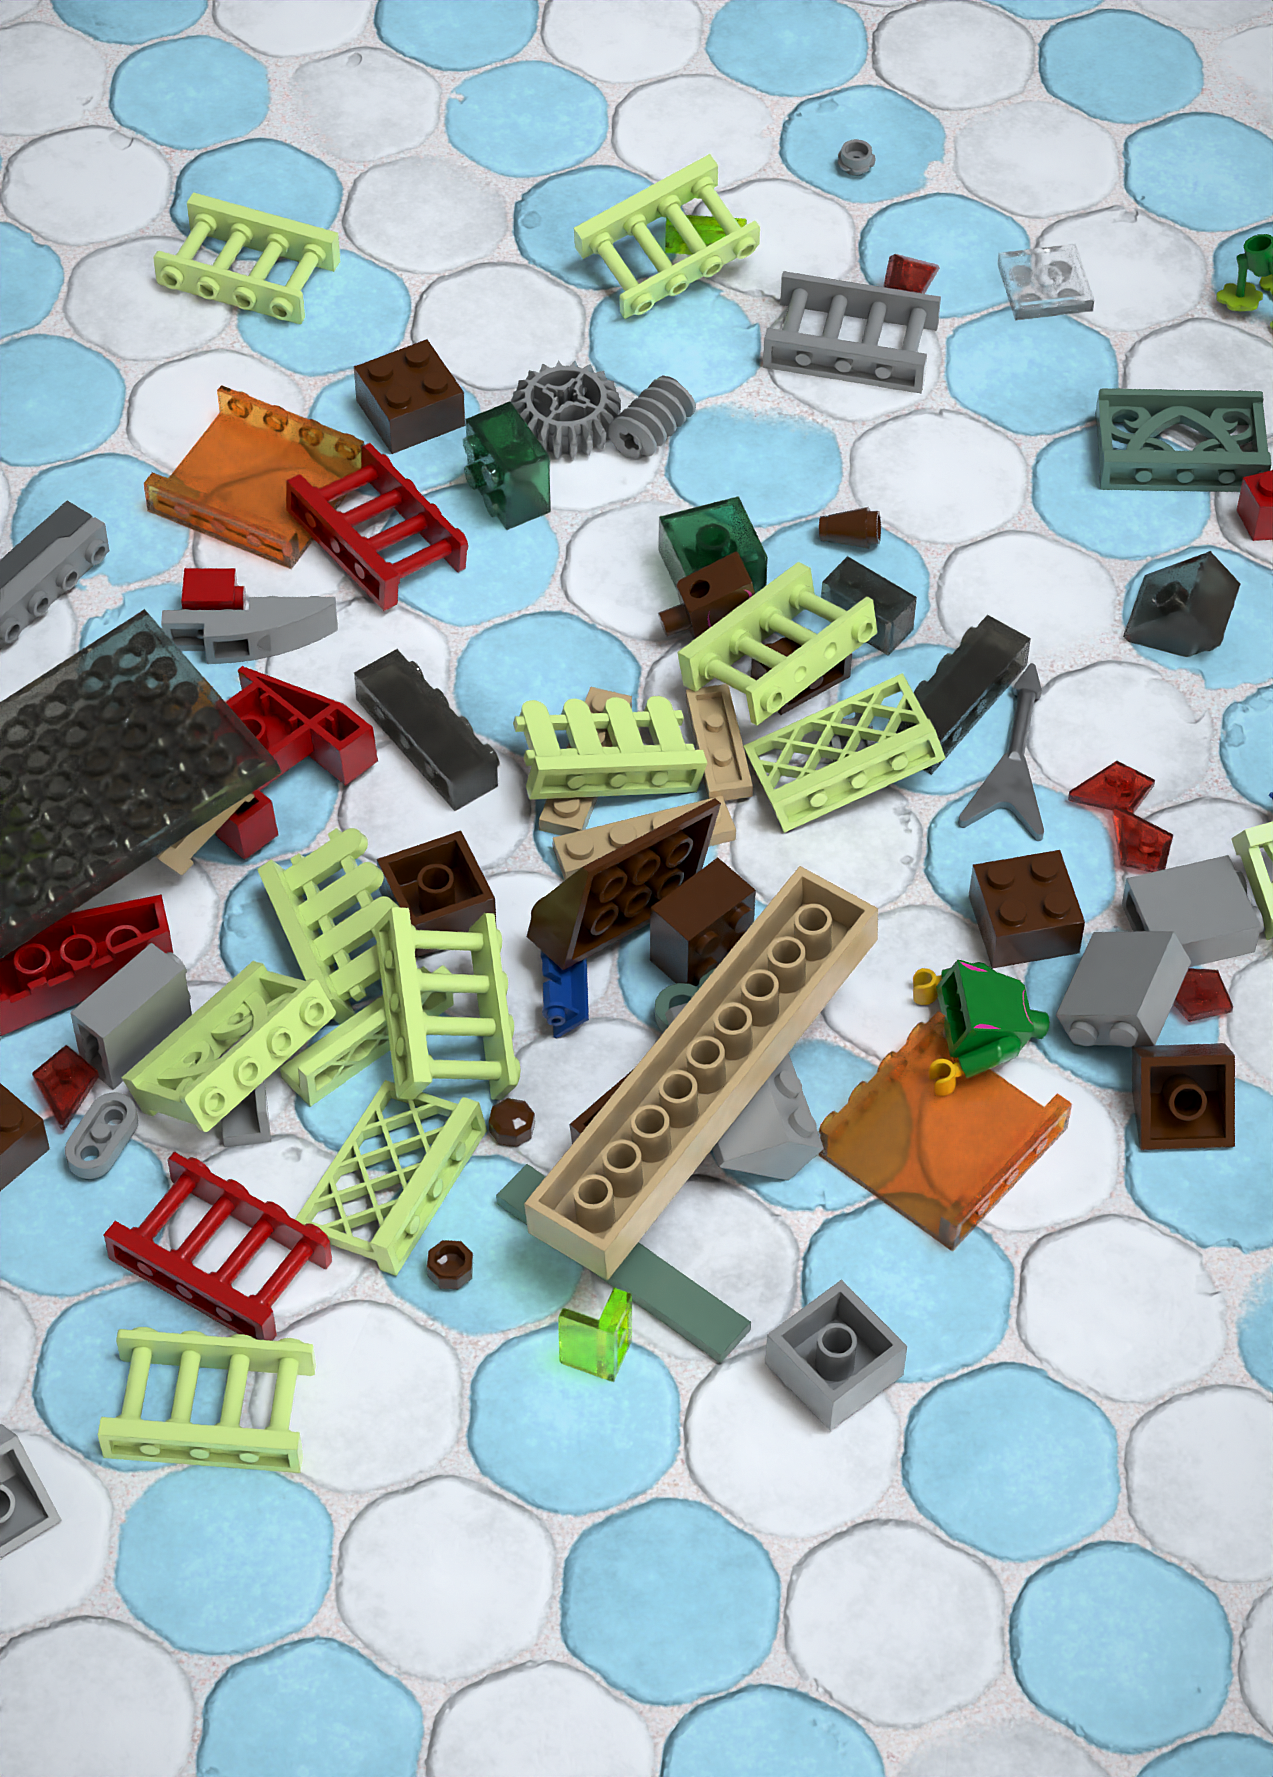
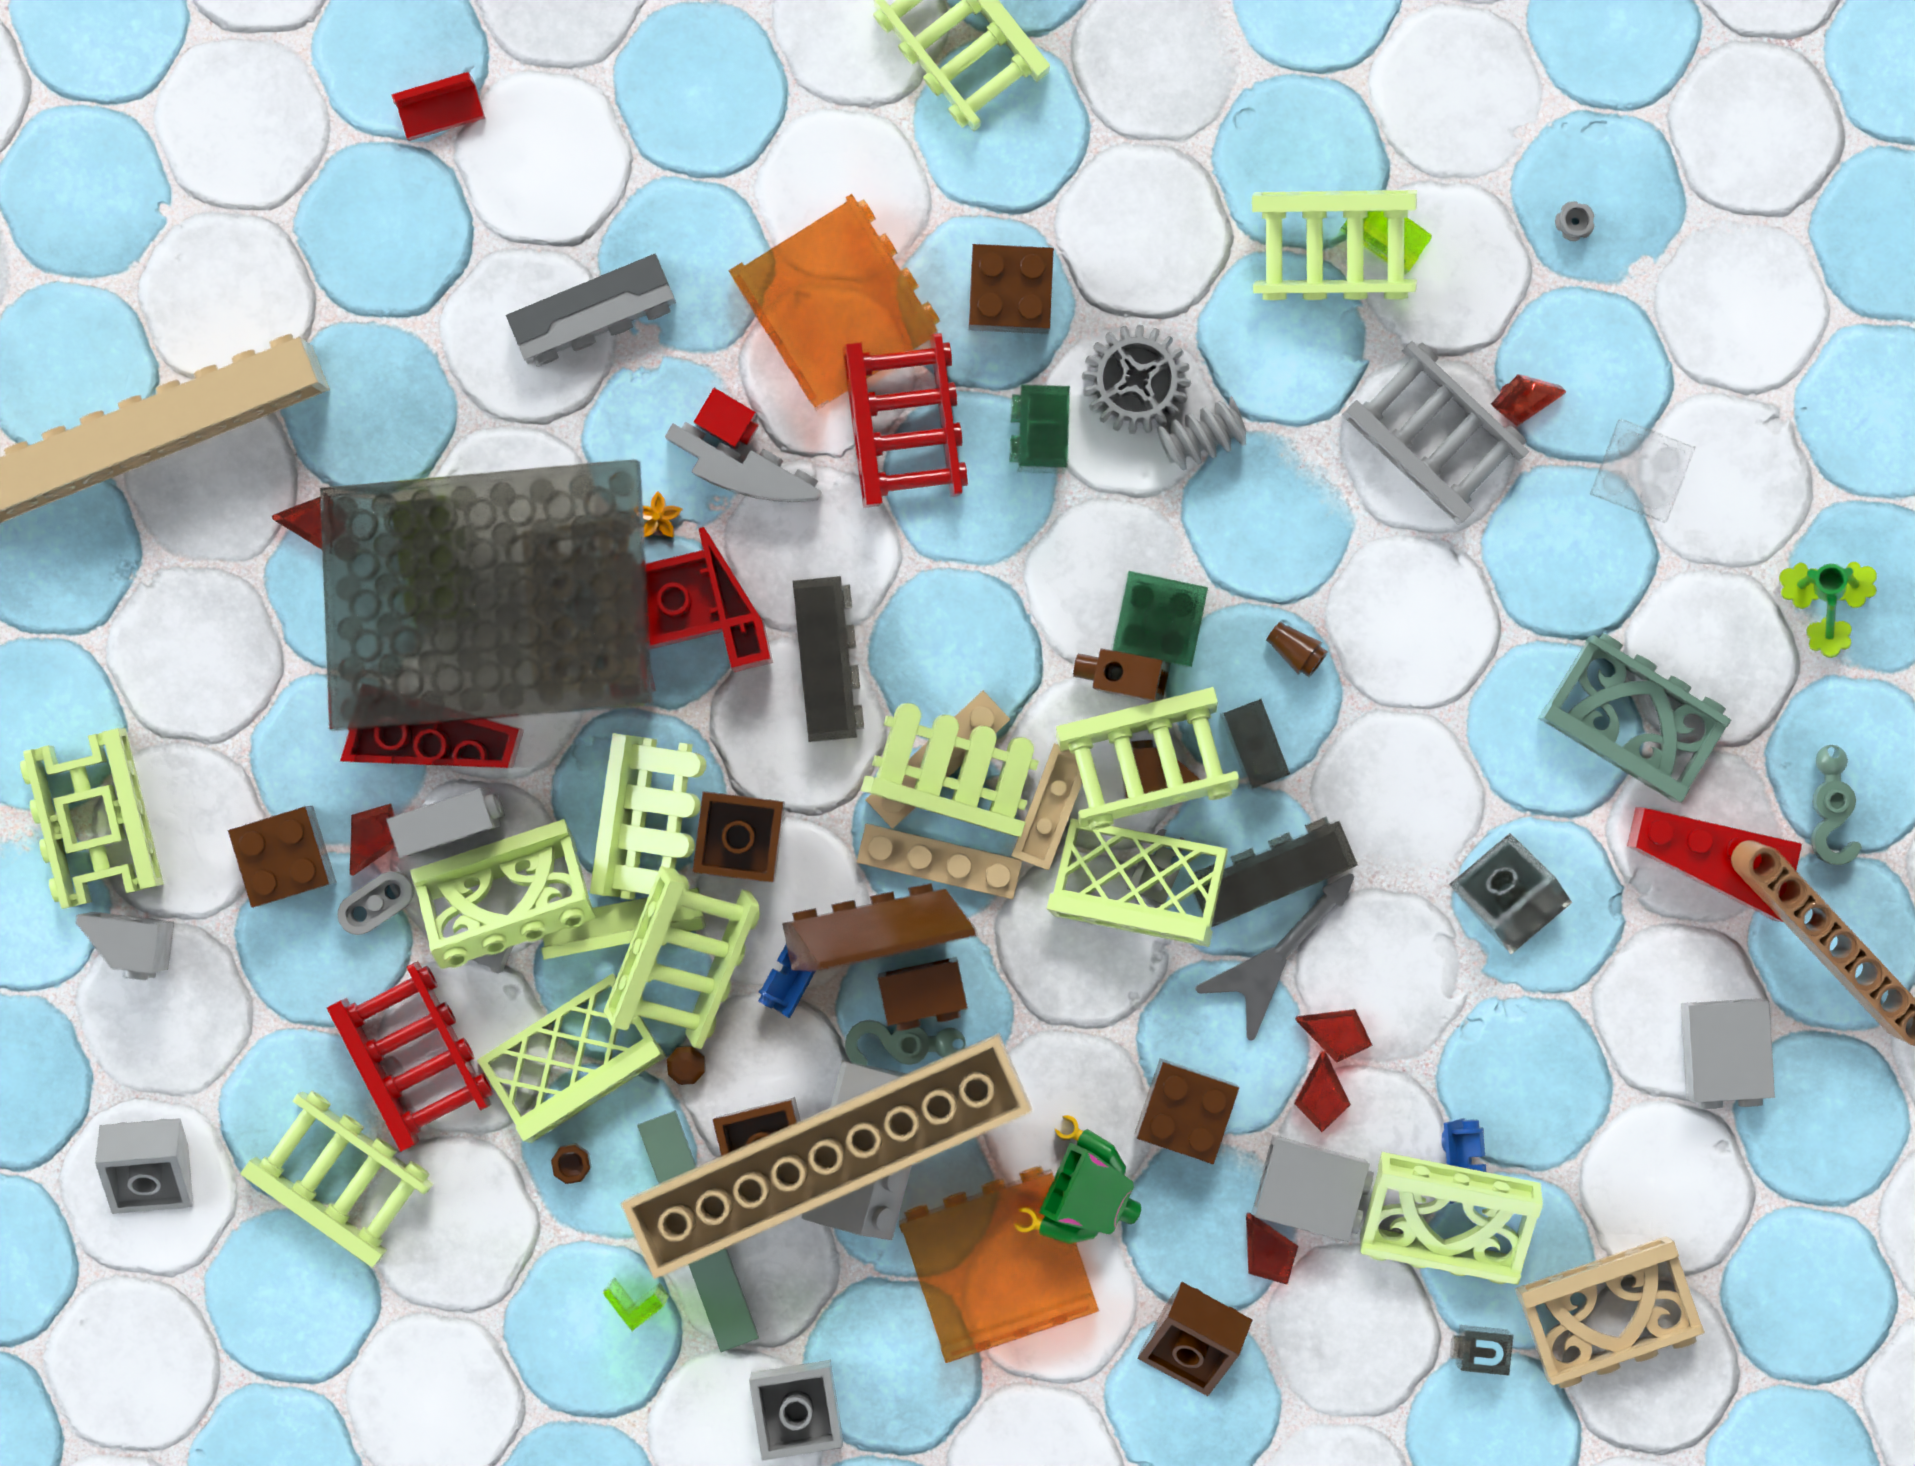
camera: 30 degrees right, 35 degrees up
light grey brick [1056,931,1191,1047] -> none

